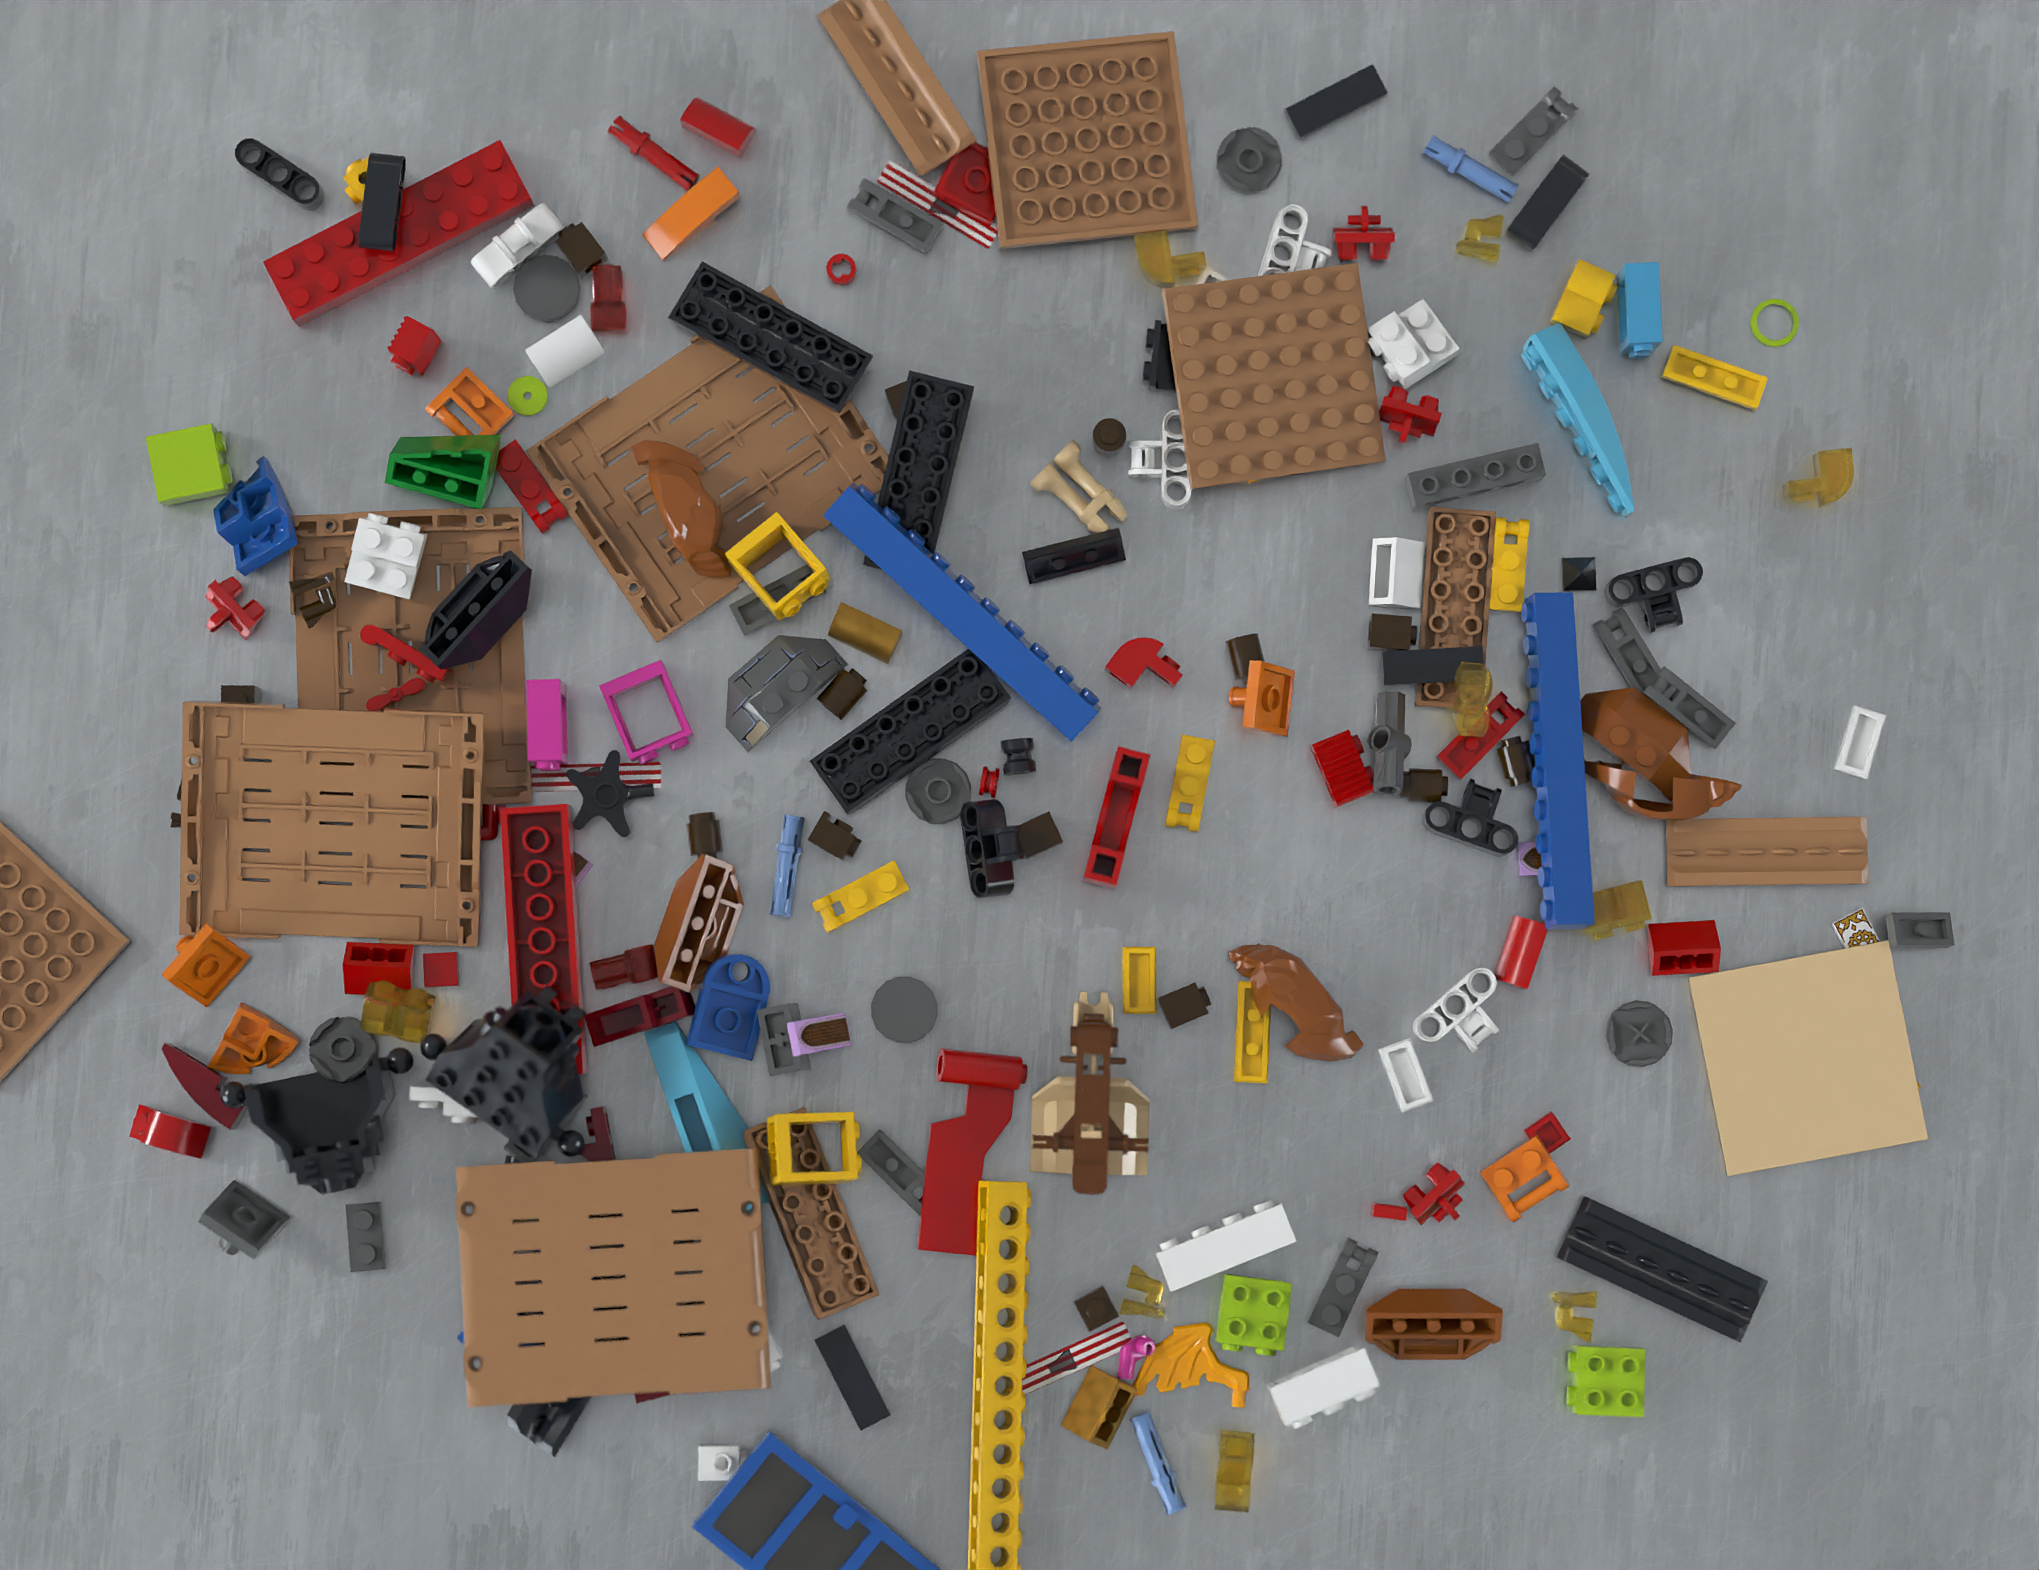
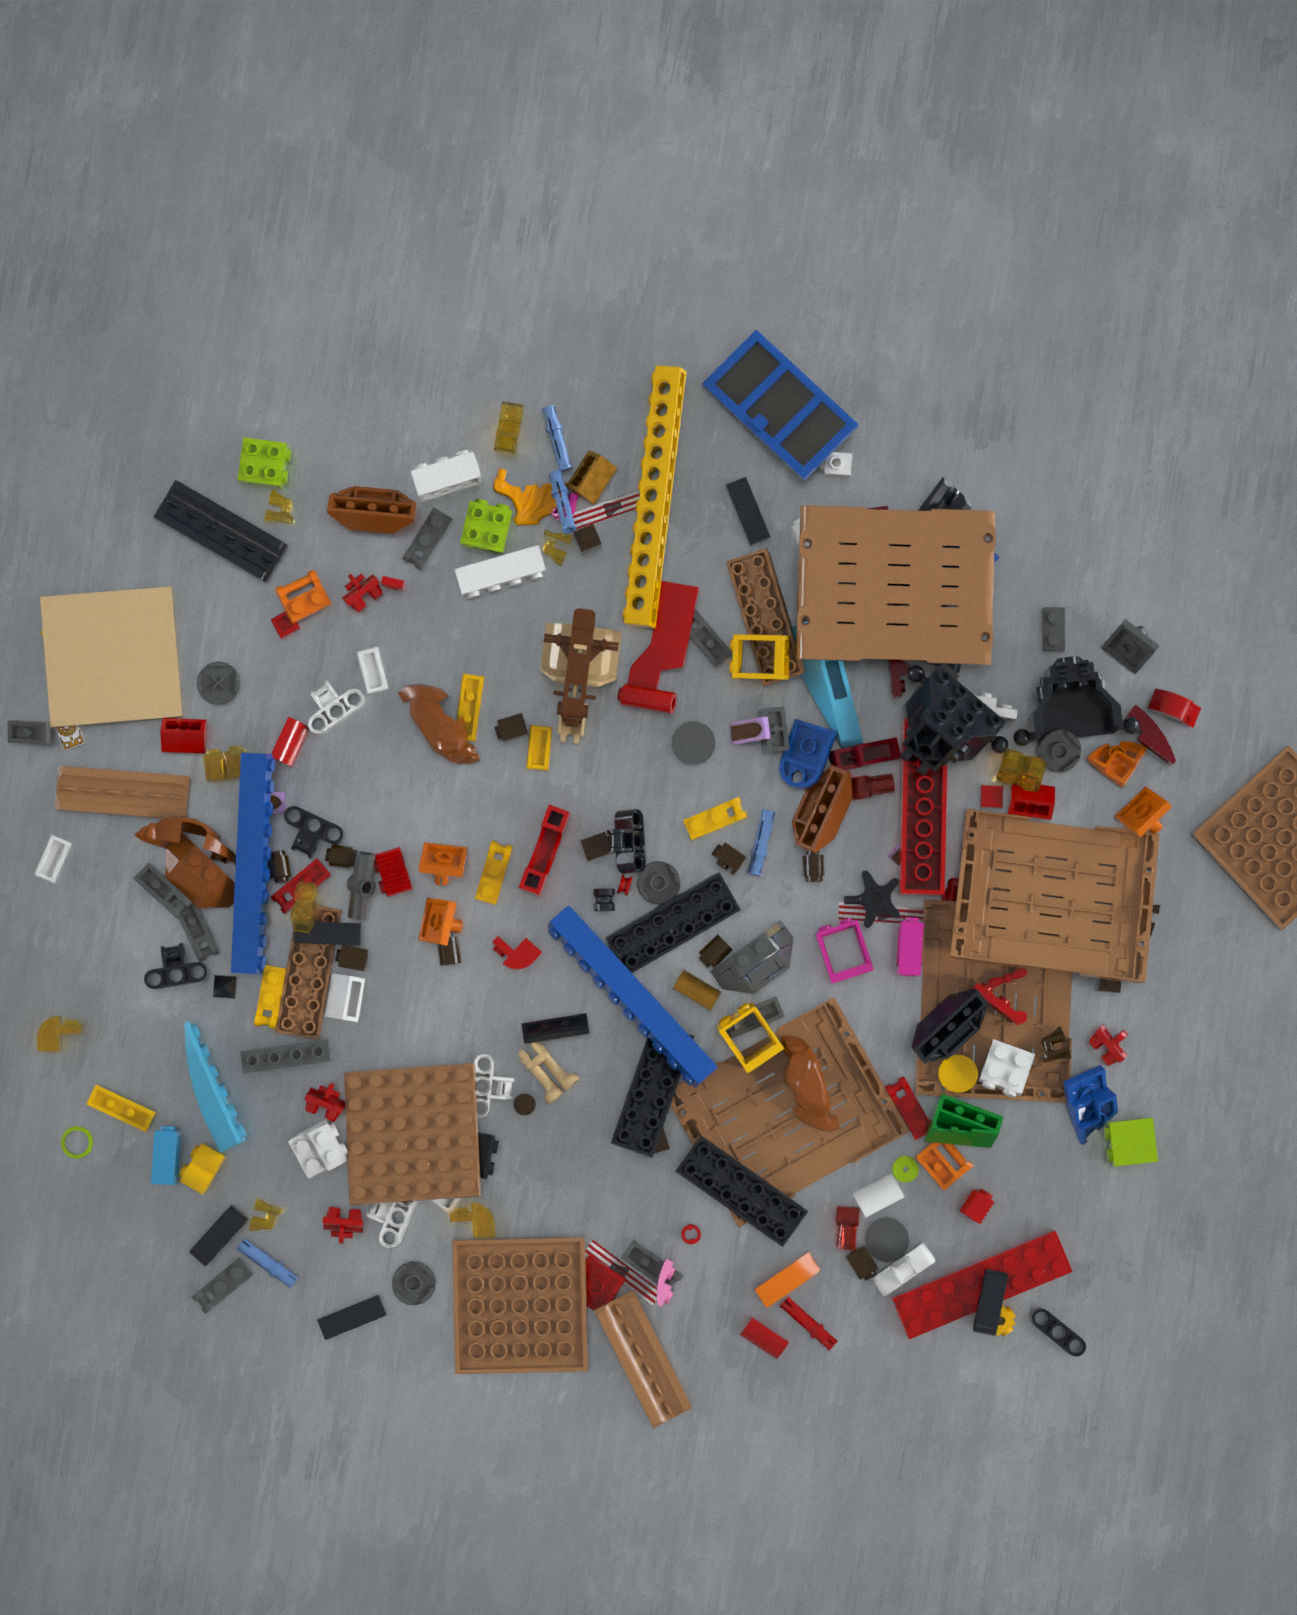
camera: 175 degrees left, 0 degrees up
none -> orange tile [419,842,468,886]
none -> medium blue pin [549,470,576,534]
none -> bright pink slope [657,1258,676,1307]
none -> yellow sticker [938,1055,978,1093]

